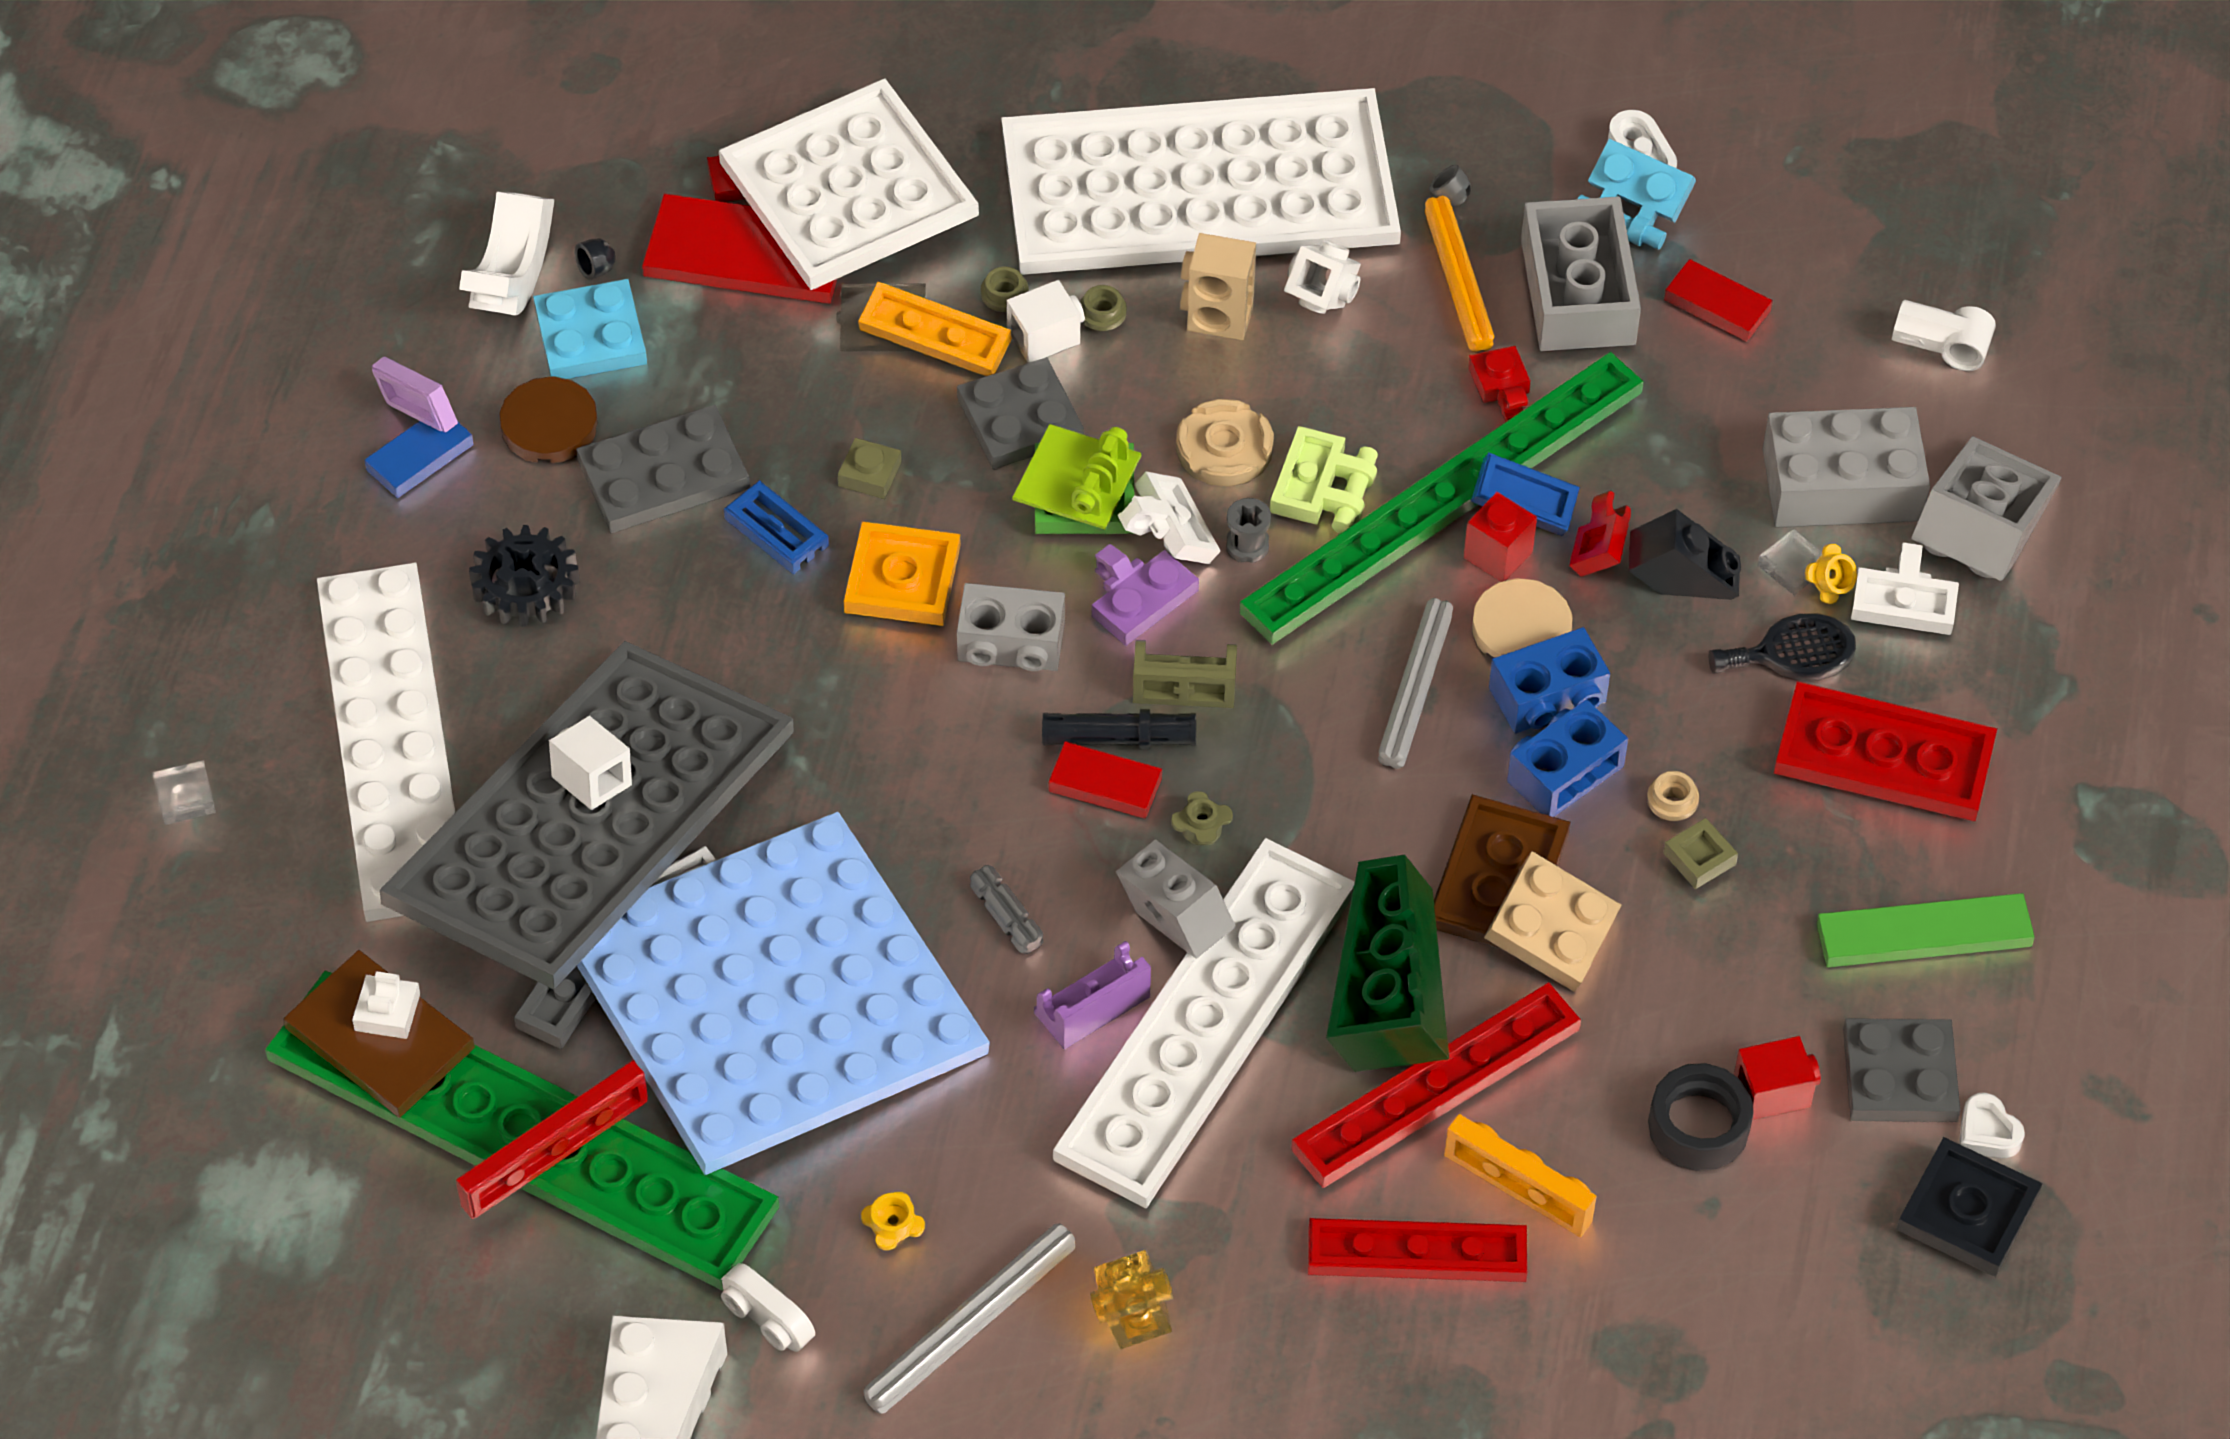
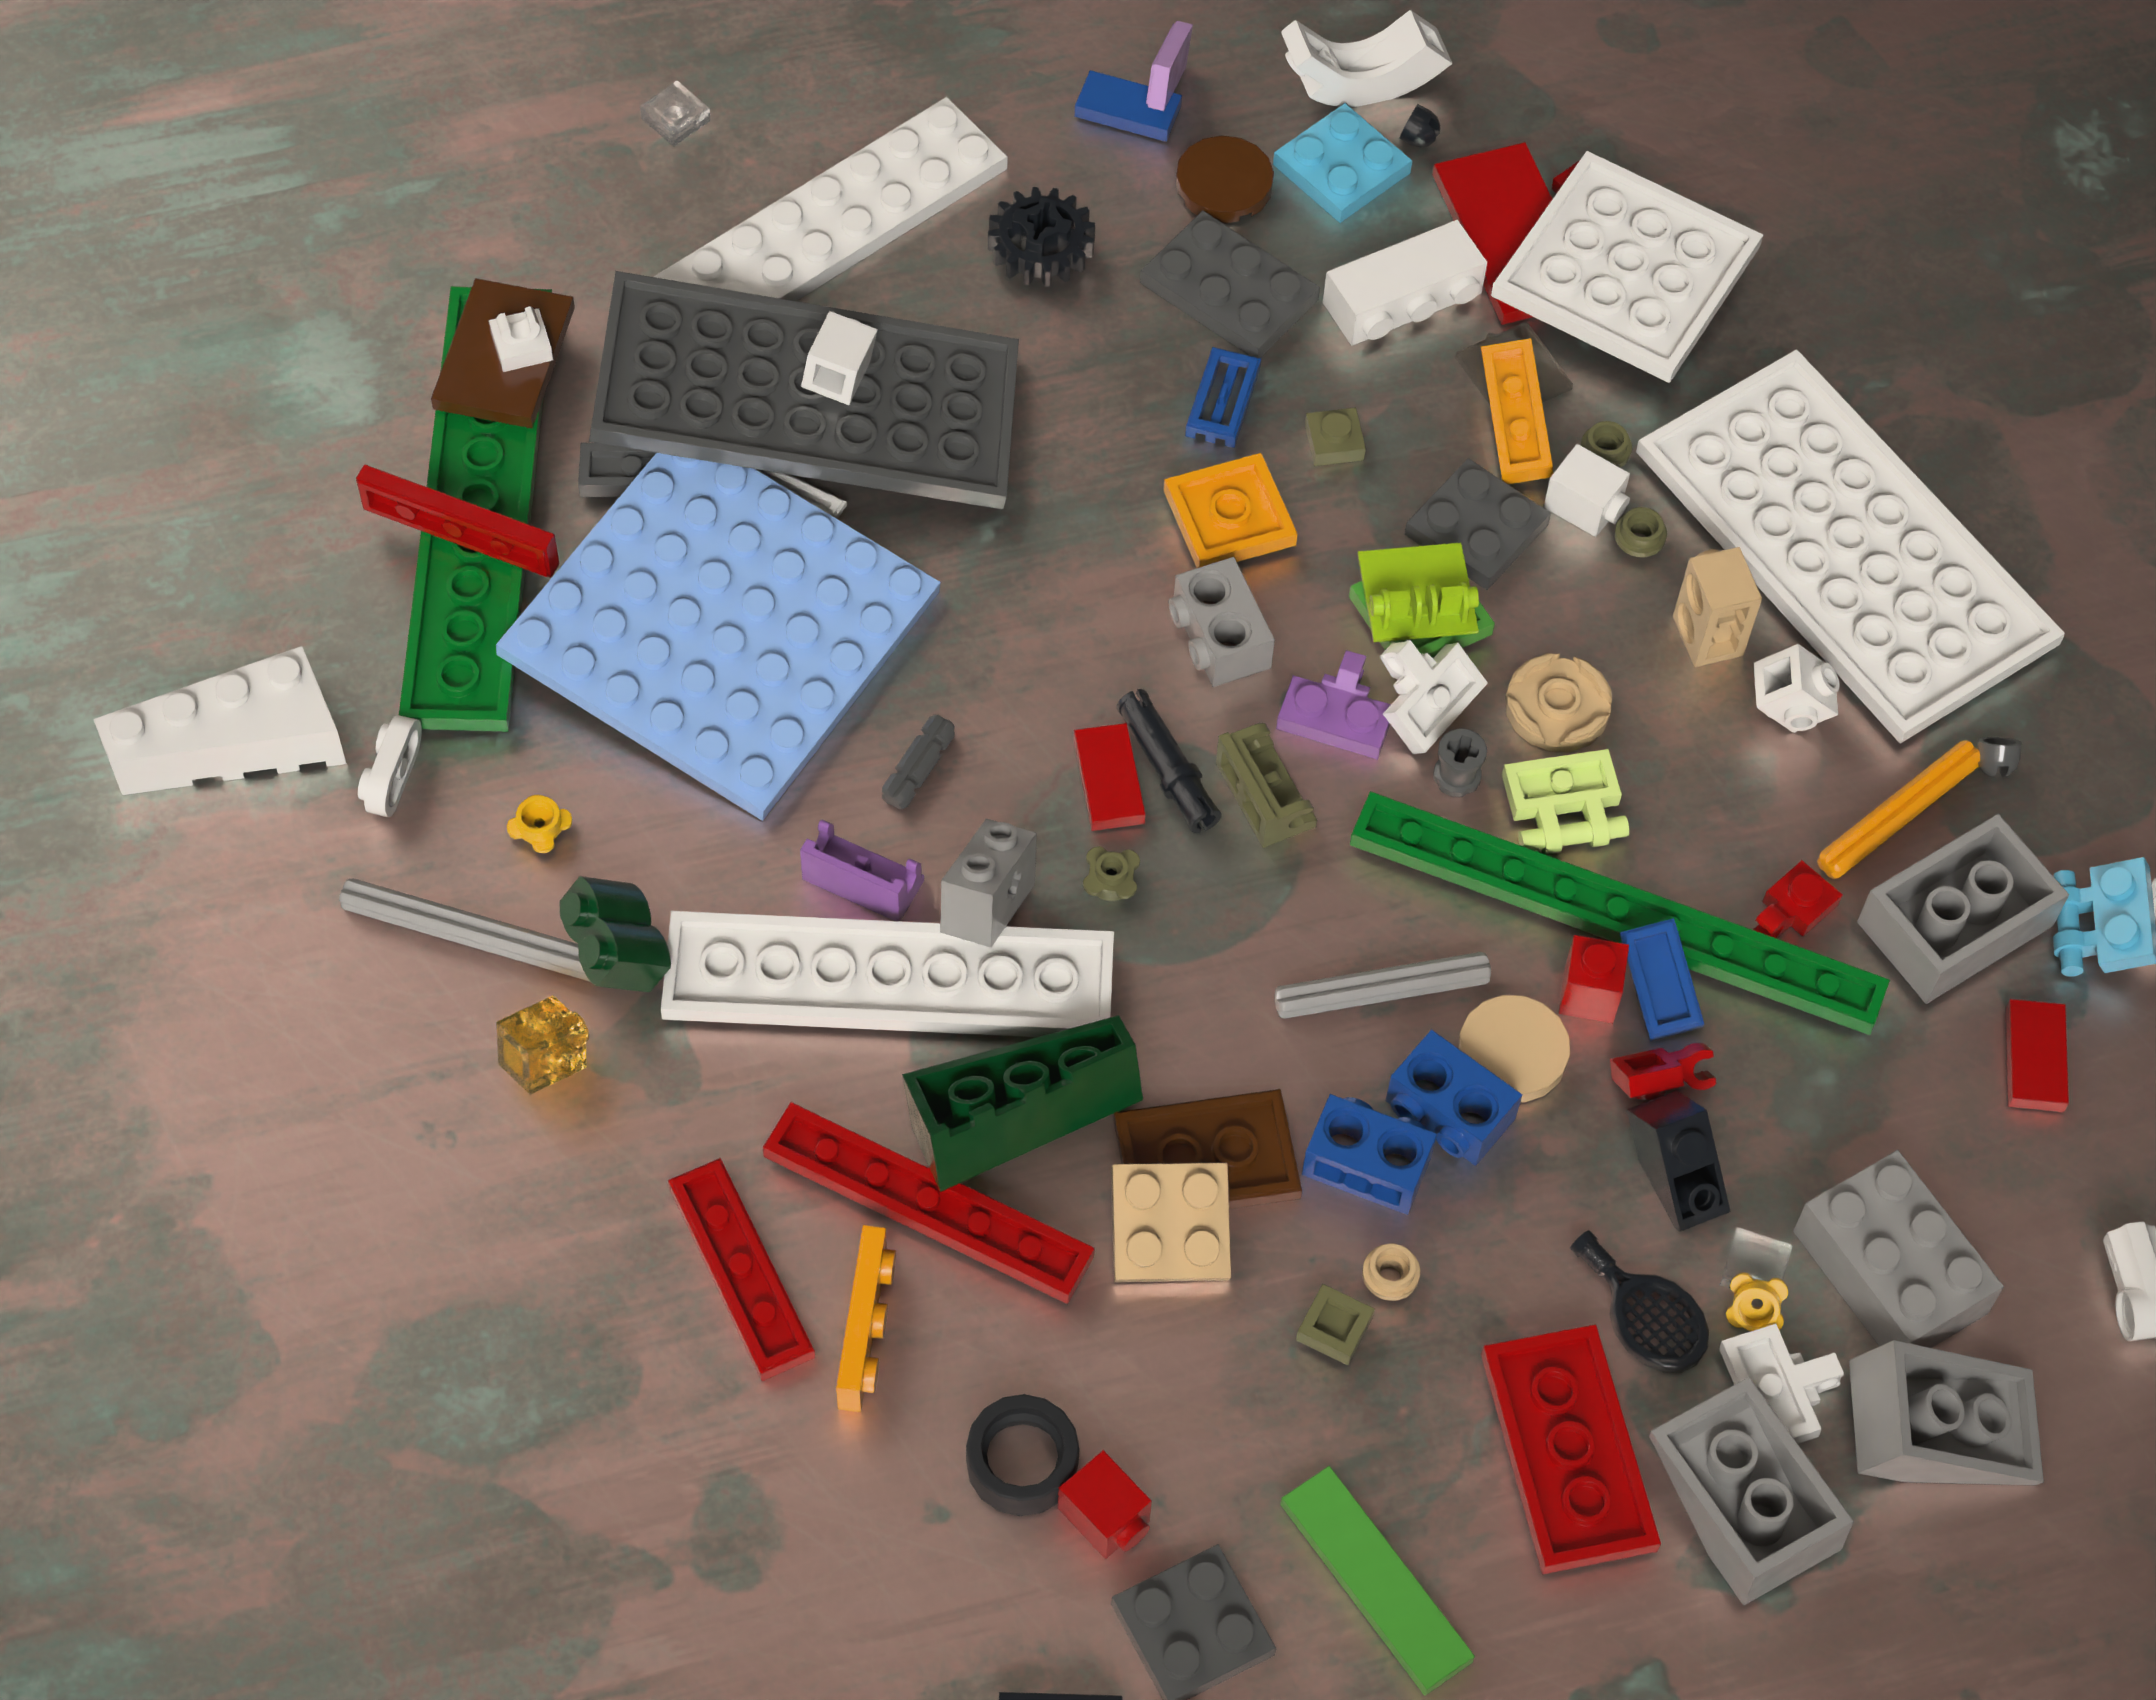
camera: 60 degrees right, 5 degrees up
none -> dark green brick [559,876,671,992]
none -> white brick [1323,220,1487,346]
none -> light grey slope [1649,1377,1854,1606]

